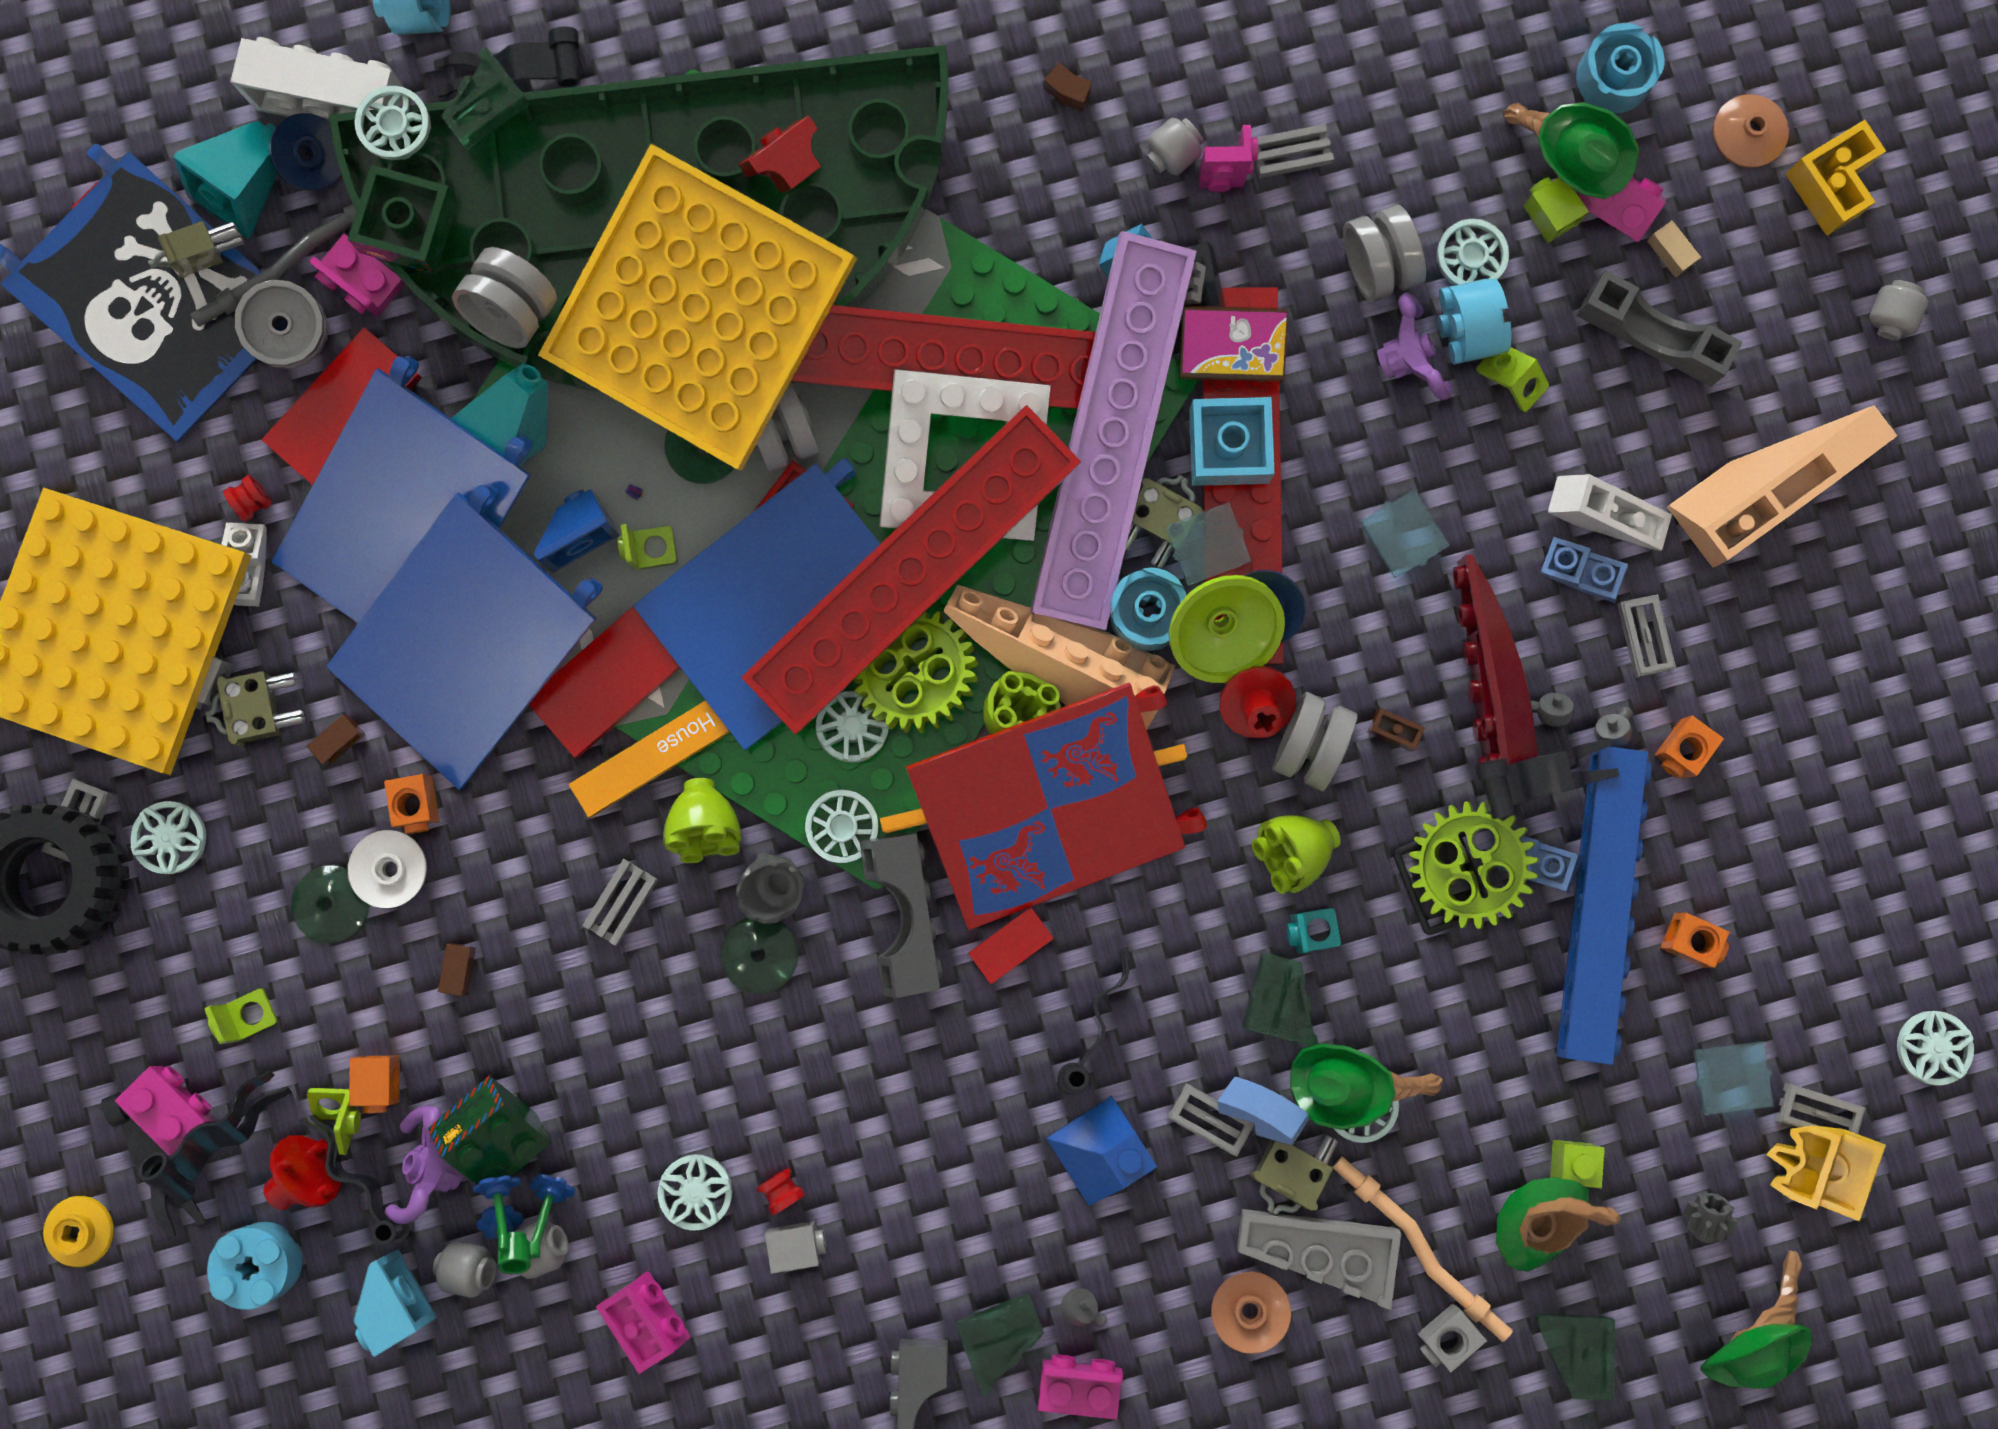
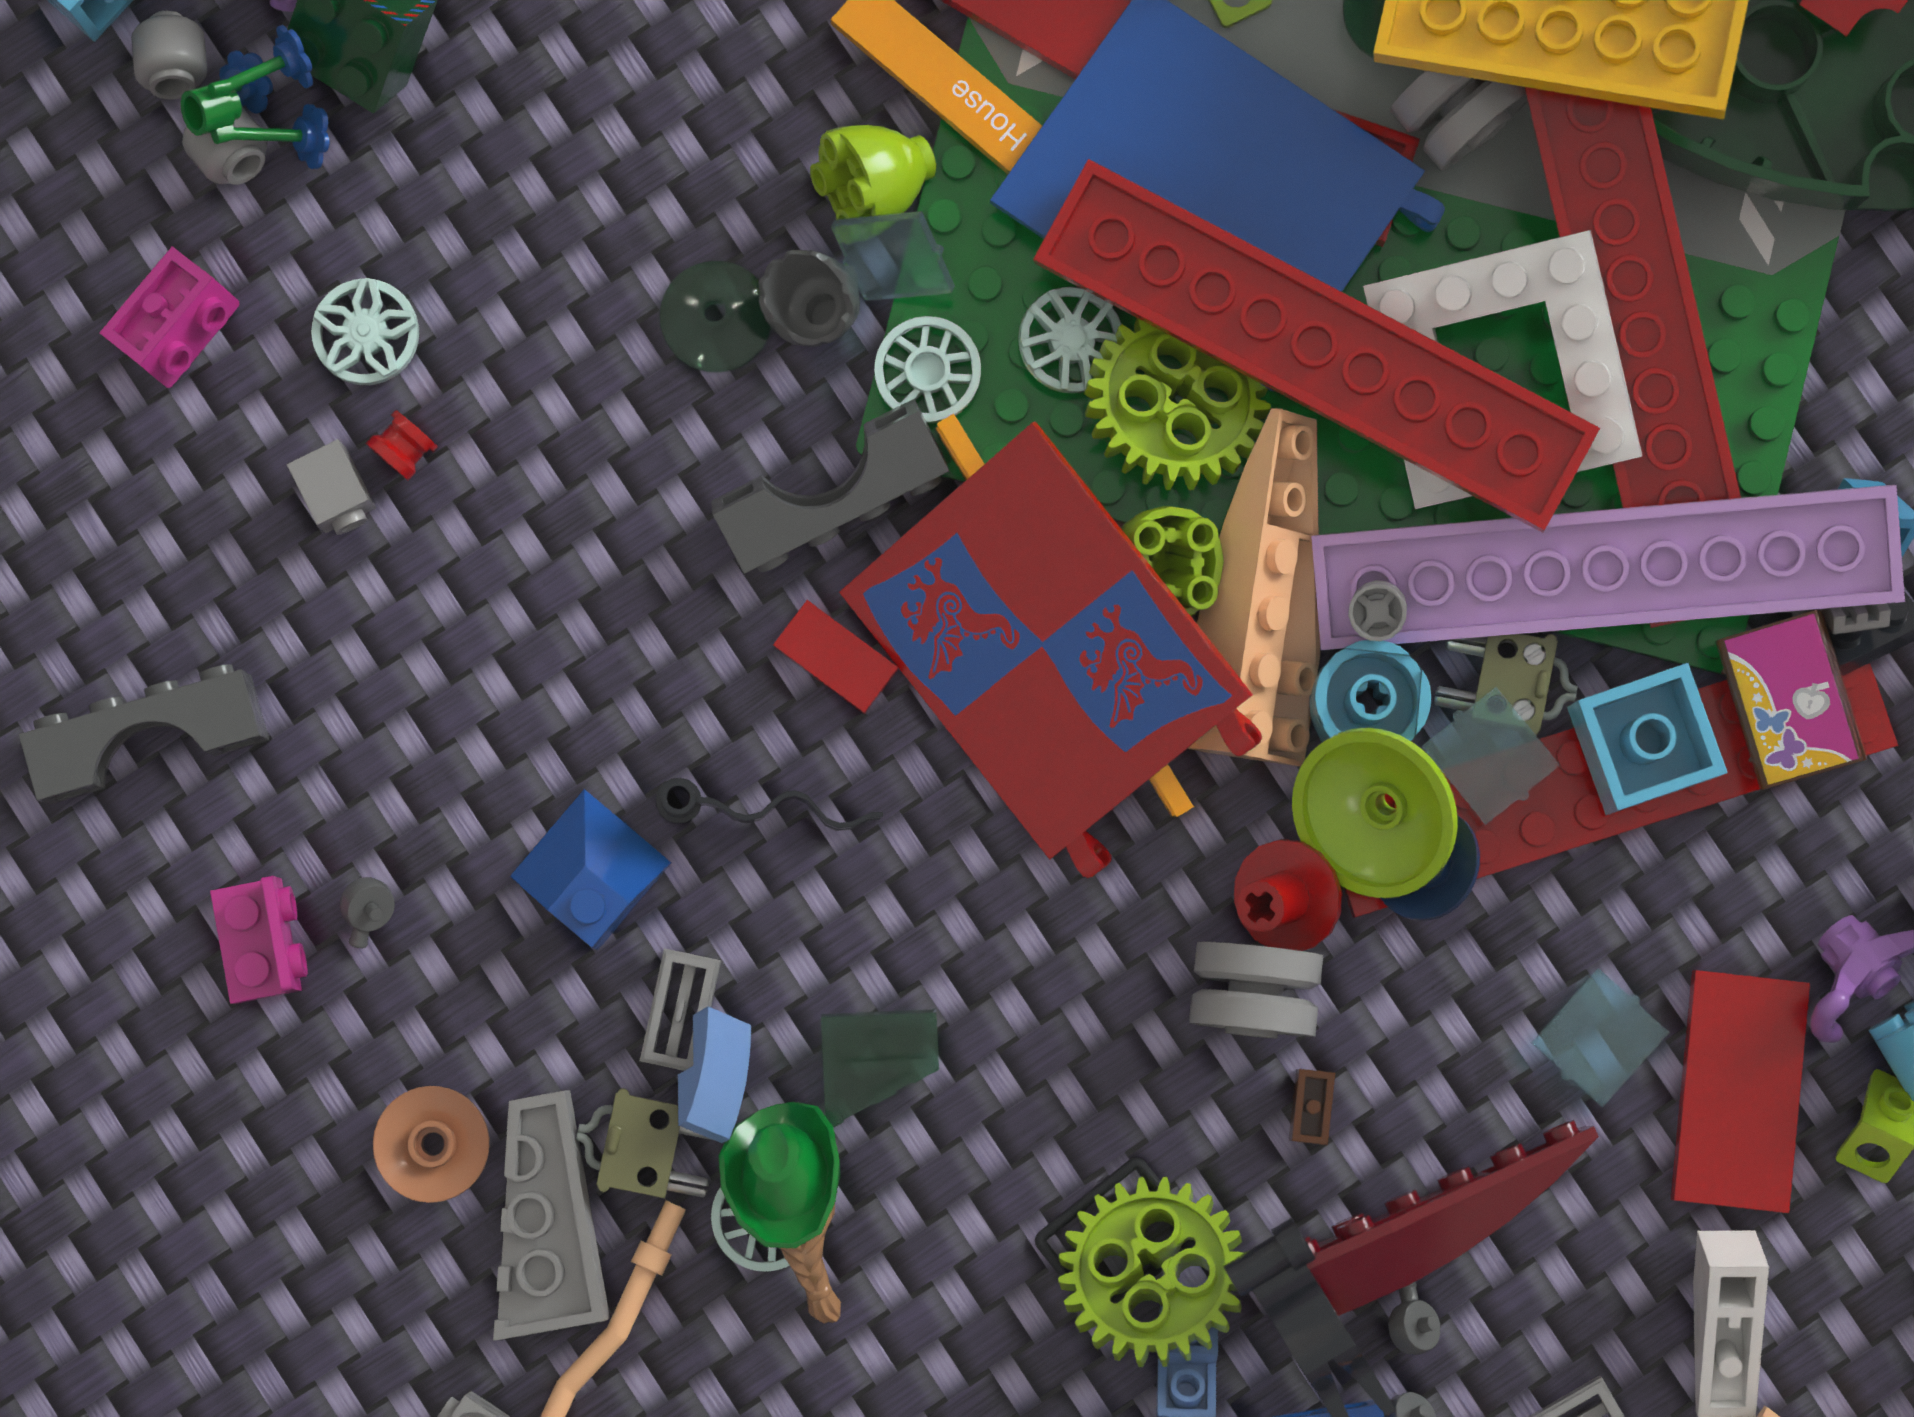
camera: 70 degrees right, 0 degrees up
light grey tile [582,859,658,946] -> none
clear green wing [955,1293,1044,1396] -> none
lime piece [1251,815,1341,894] -> none
teal bracket [1286,908,1341,954] -> none
medium blue slope [1541,537,1628,603] -> none
none -> clear light blue piece [831,211,955,301]
none -> light grey wheel [1348,580,1407,641]
none -> red tile [1670,970,1810,1213]

